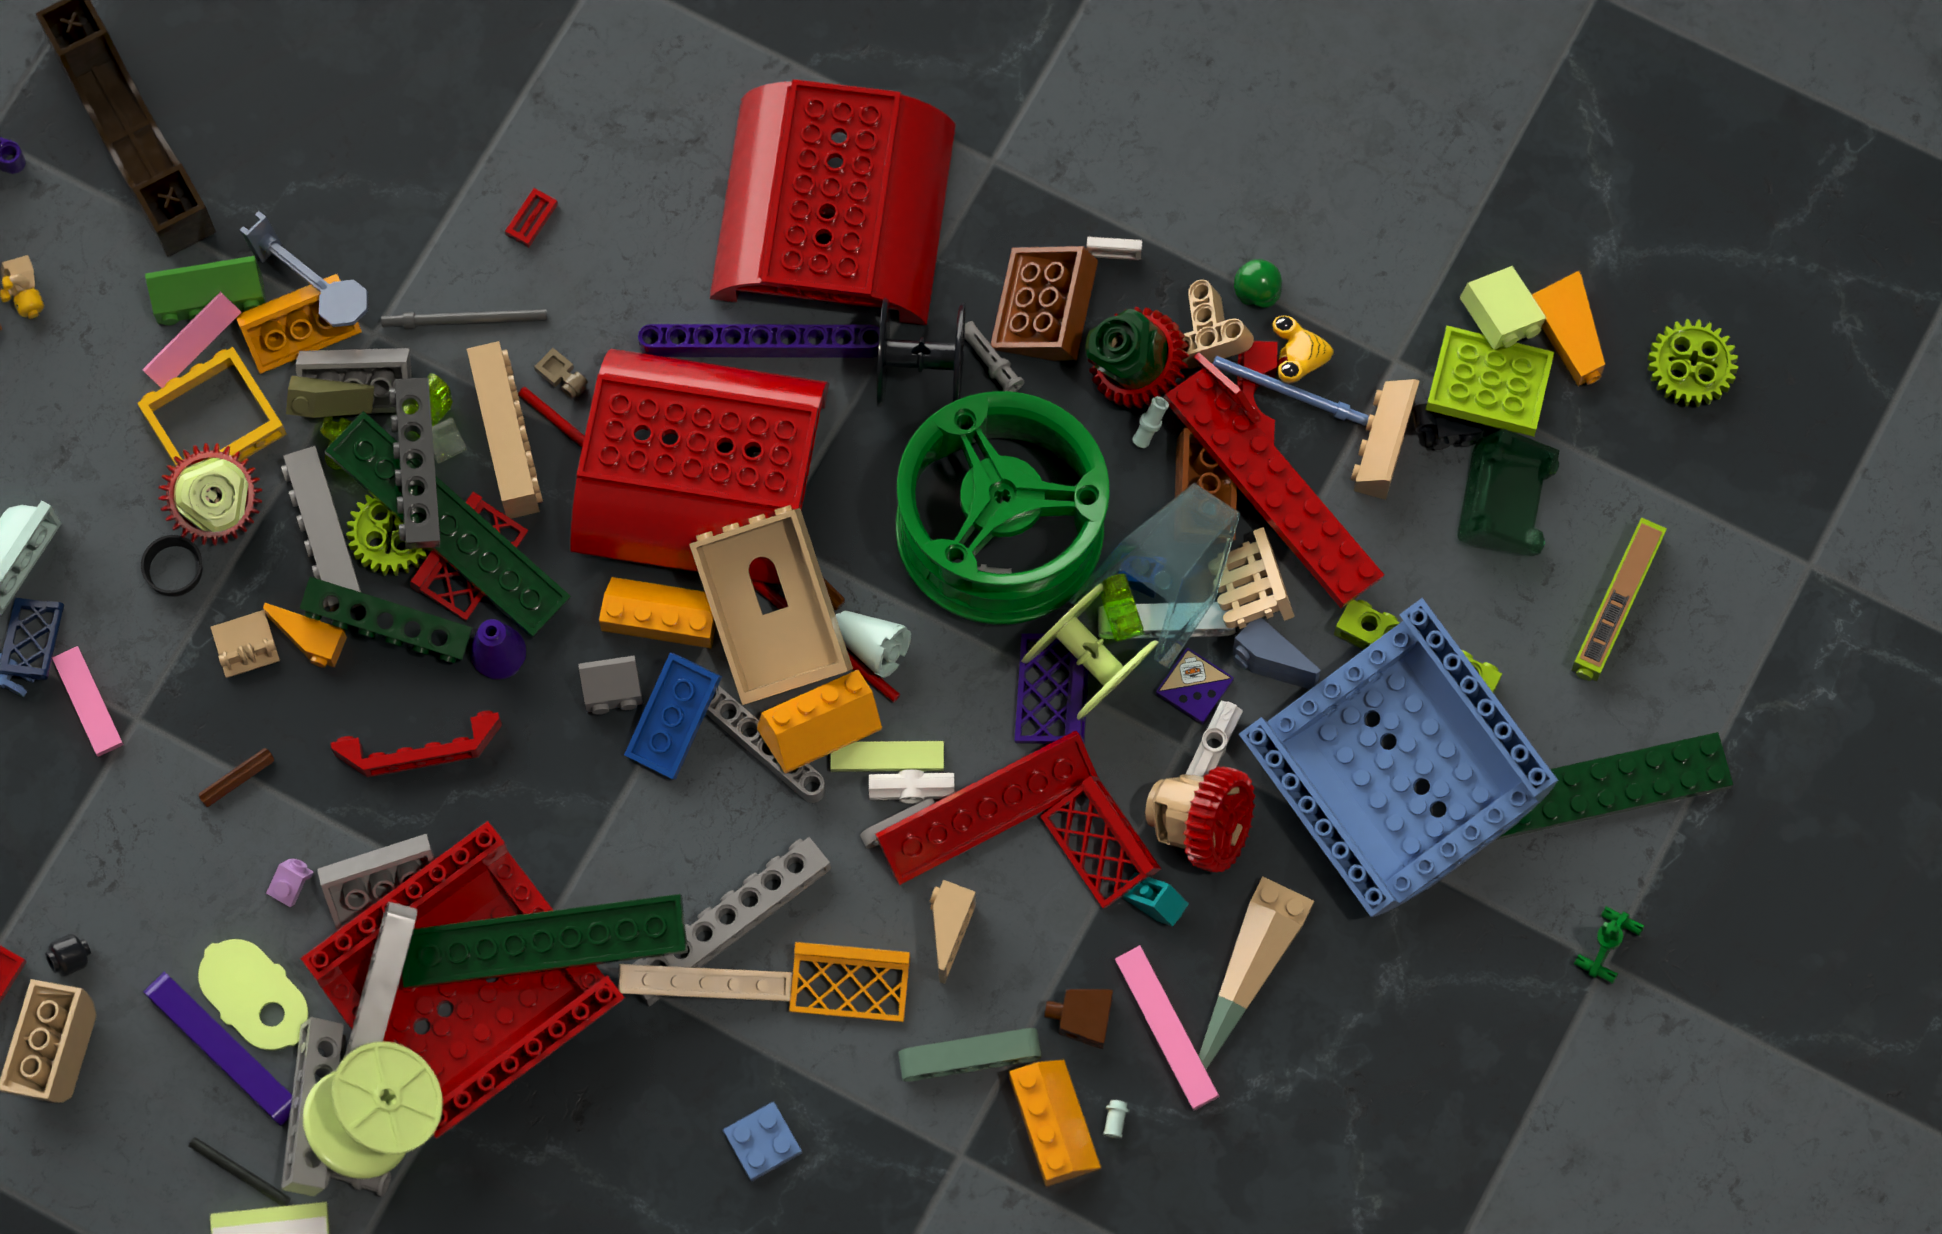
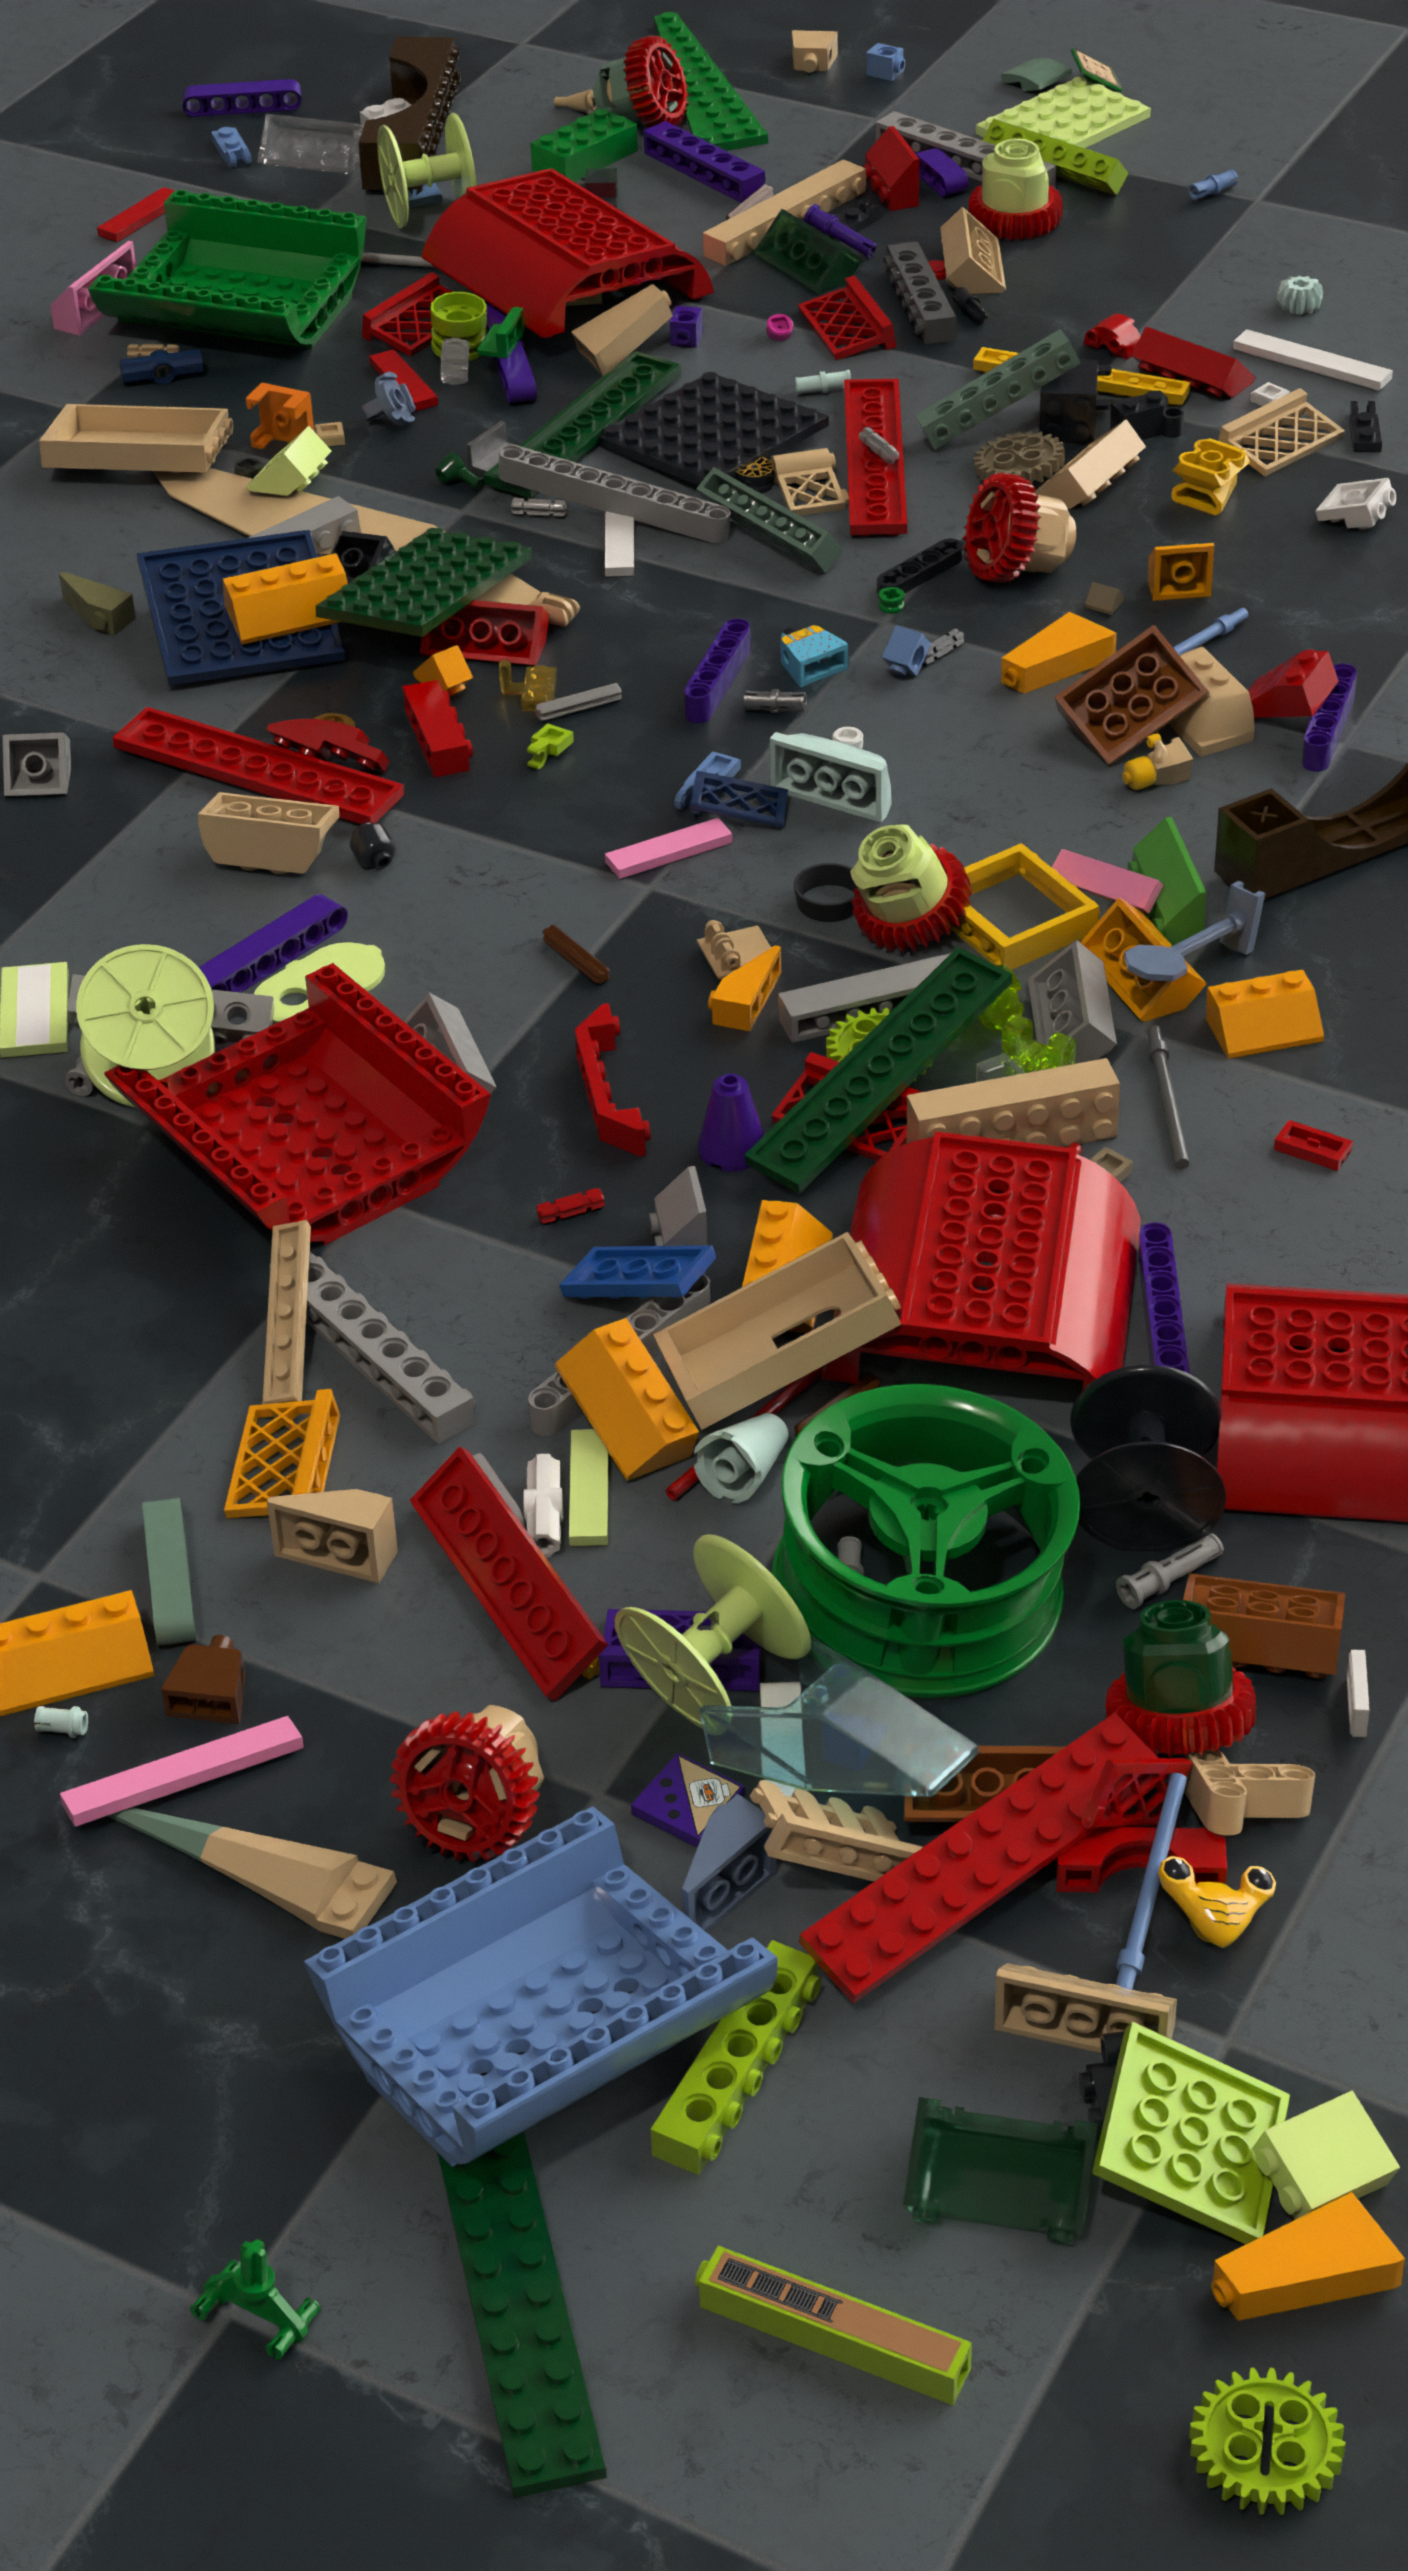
camera: 90 degrees right, 30 degrees down
lavender bracket [266,859,313,907] -> none
olive slope [286,376,375,418] -> none
dark green brick [299,577,472,663] -> none
light grey beam [345,902,417,1057] -> none
dark grey brick [389,378,440,549] -> none
dark green plate [402,894,688,989] -> none
medium blue plate [723,1101,802,1181] -> none
red fence [1040,775,1161,909] -> none
clear neon green piece [1101,574,1144,642] -> none
teal slope [1122,872,1189,927] -> none
light aqua pin [1133,396,1169,448] -> none
white piece [1185,700,1243,778] -> none
green helmet [1234,259,1282,308] -> none
none -> red axle [536,1188,604,1224]
none -> light orange slope [1205,970,1324,1059]

